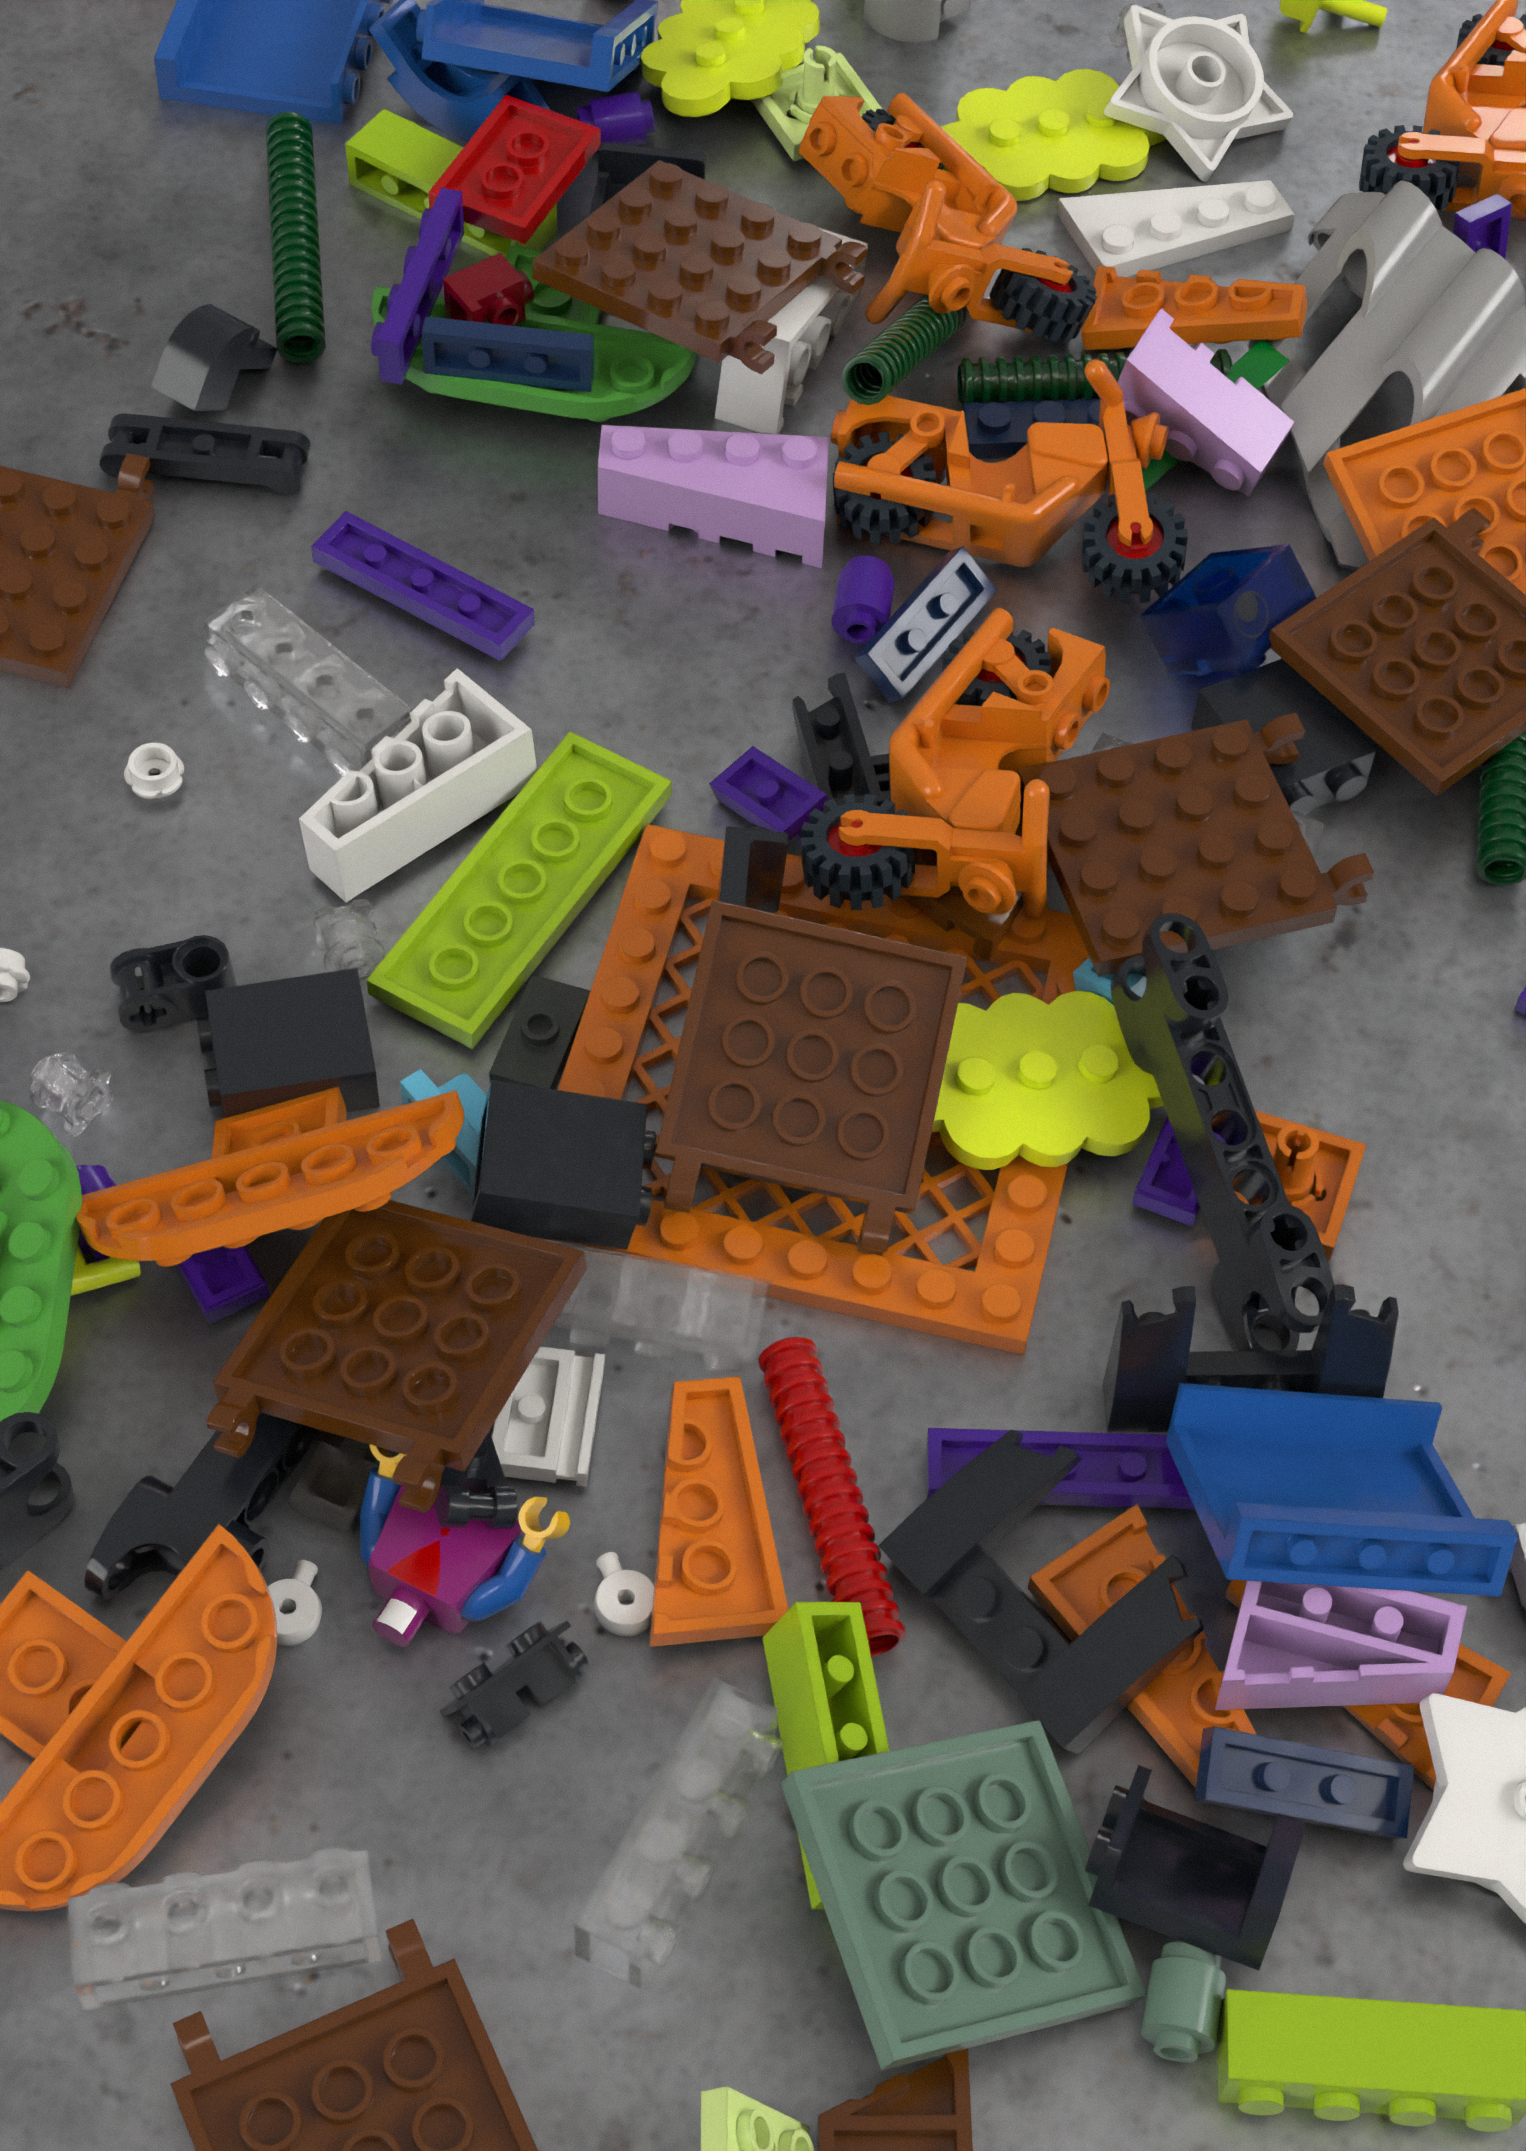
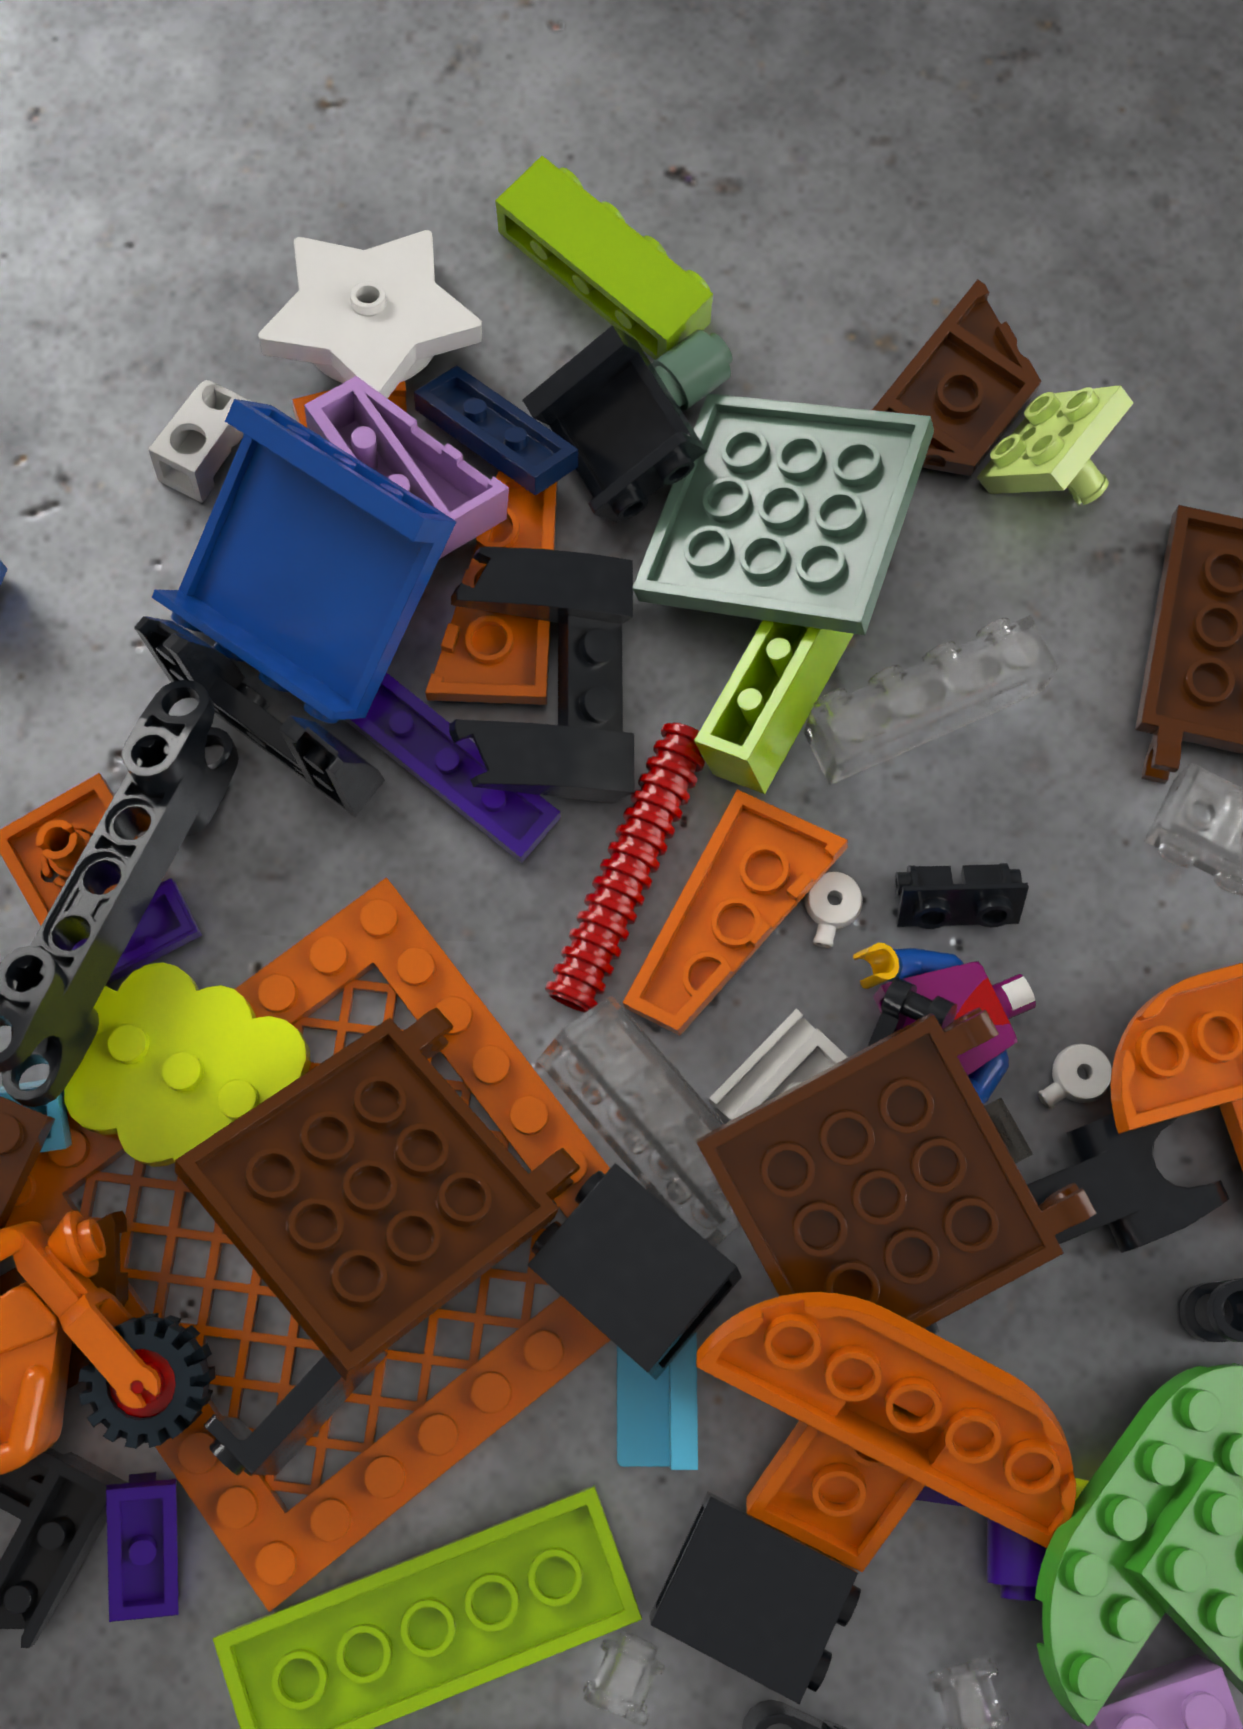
camera: 140 degrees left, 20 degrees up
pearl dark grey plate [489,974,591,1090] -> none

